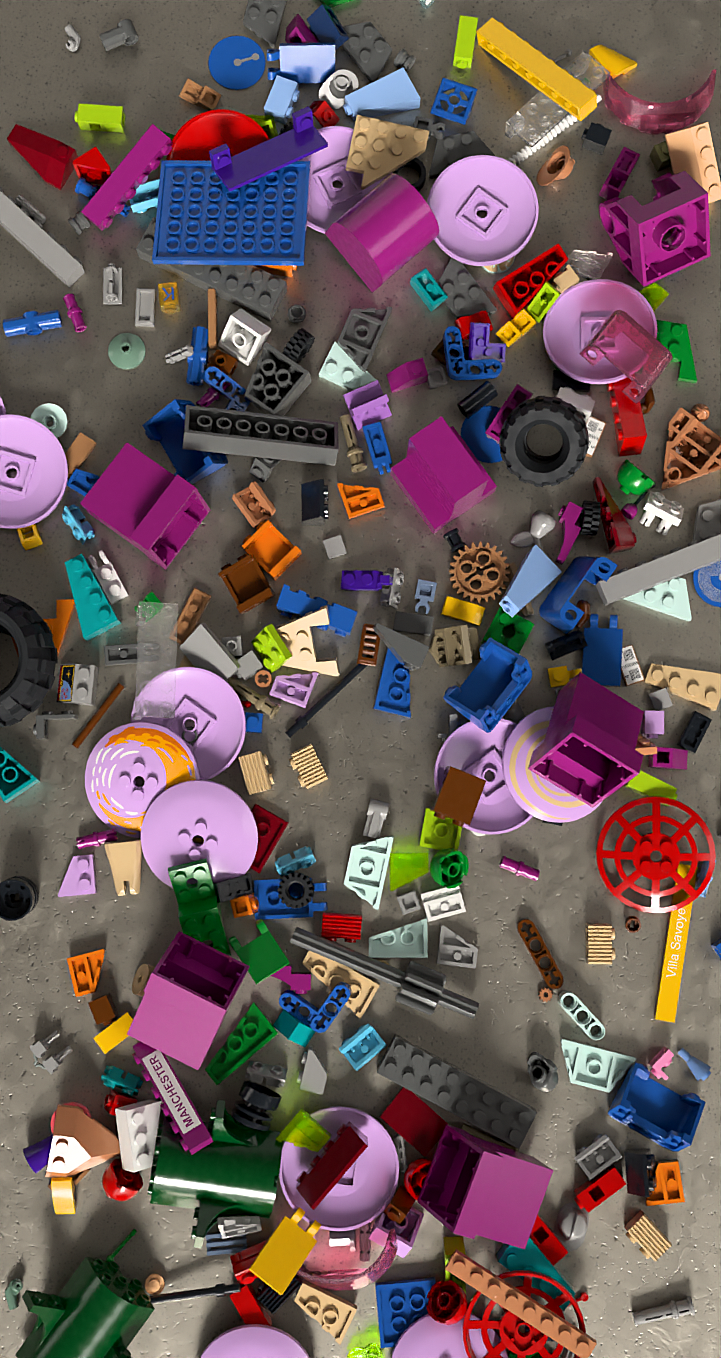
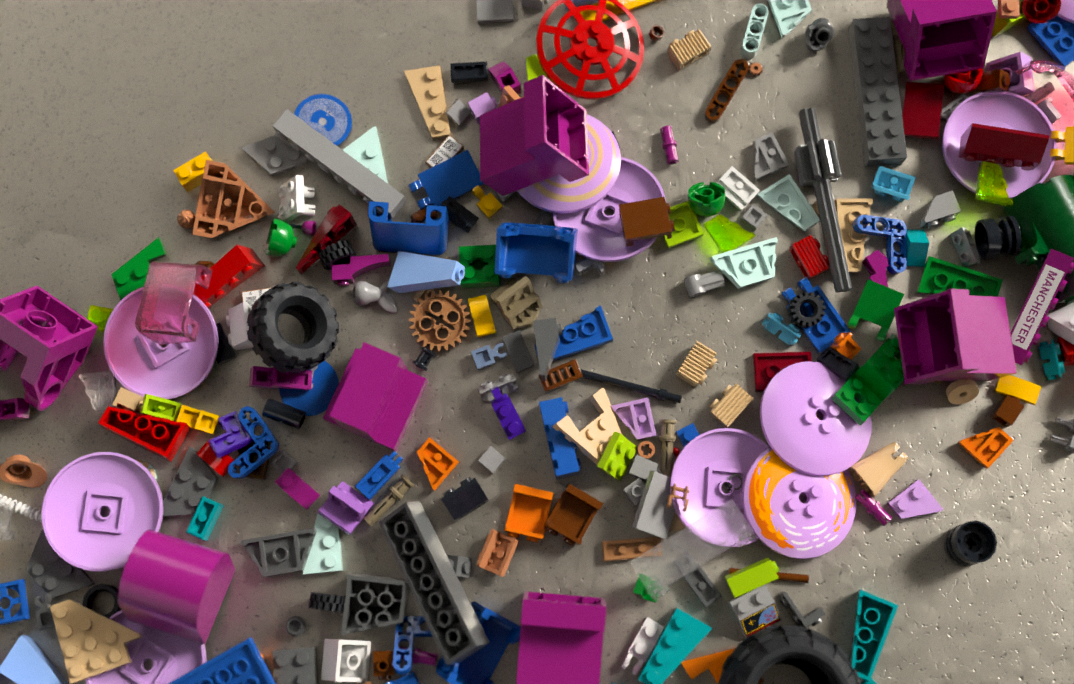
camera: 115 degrees left, 5 degrees down
none -> medium nougat piece [666,483,690,512]
none -> lime brick [724,557,780,598]

